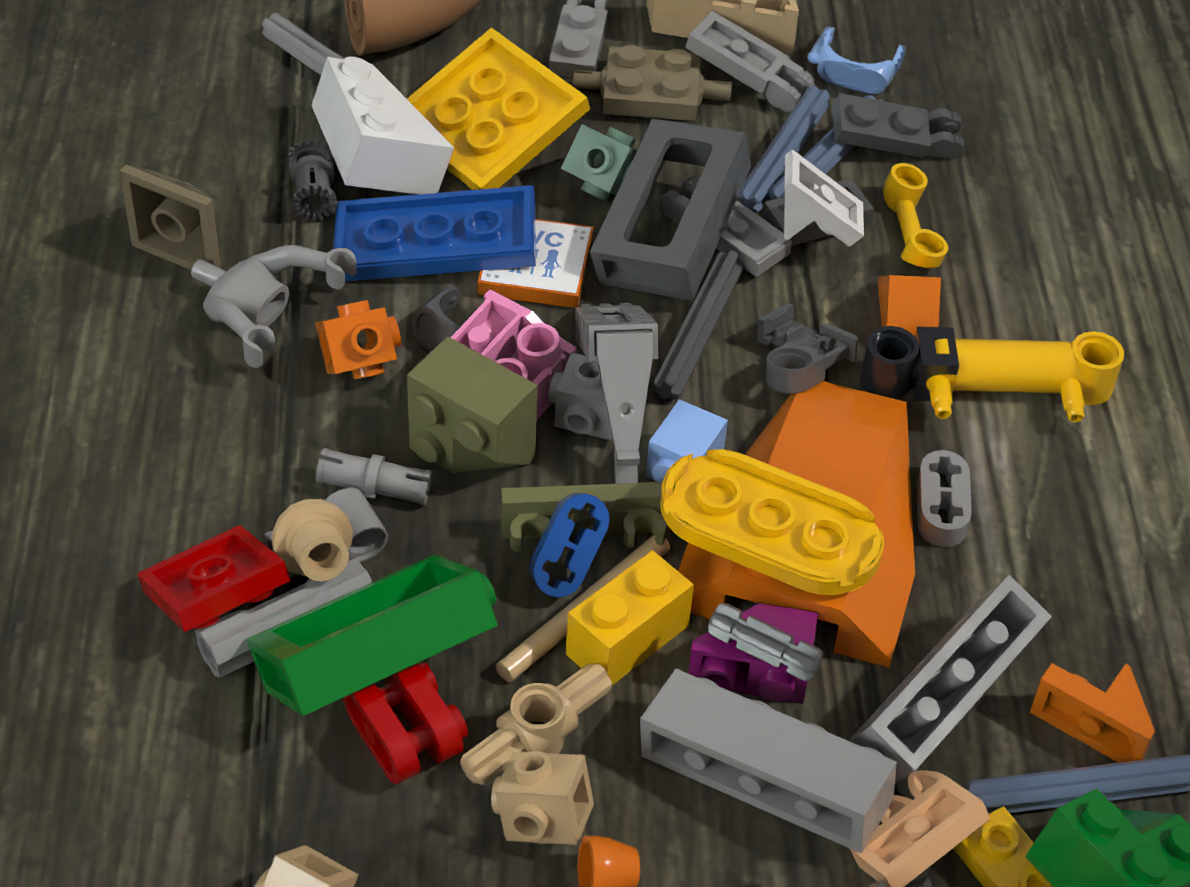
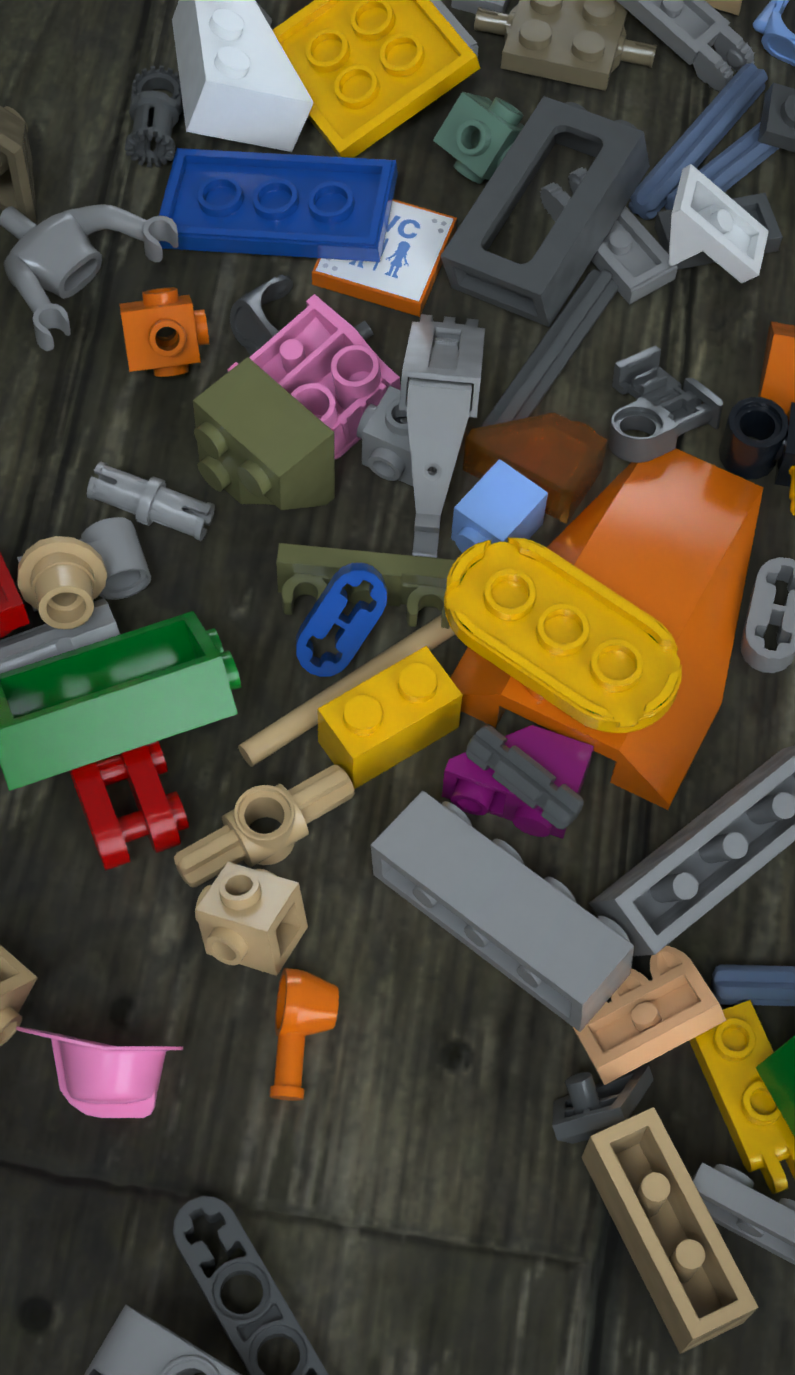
camera: 10 degrees right, 15 degrees up
none -> clear orange slope [463,412,608,524]

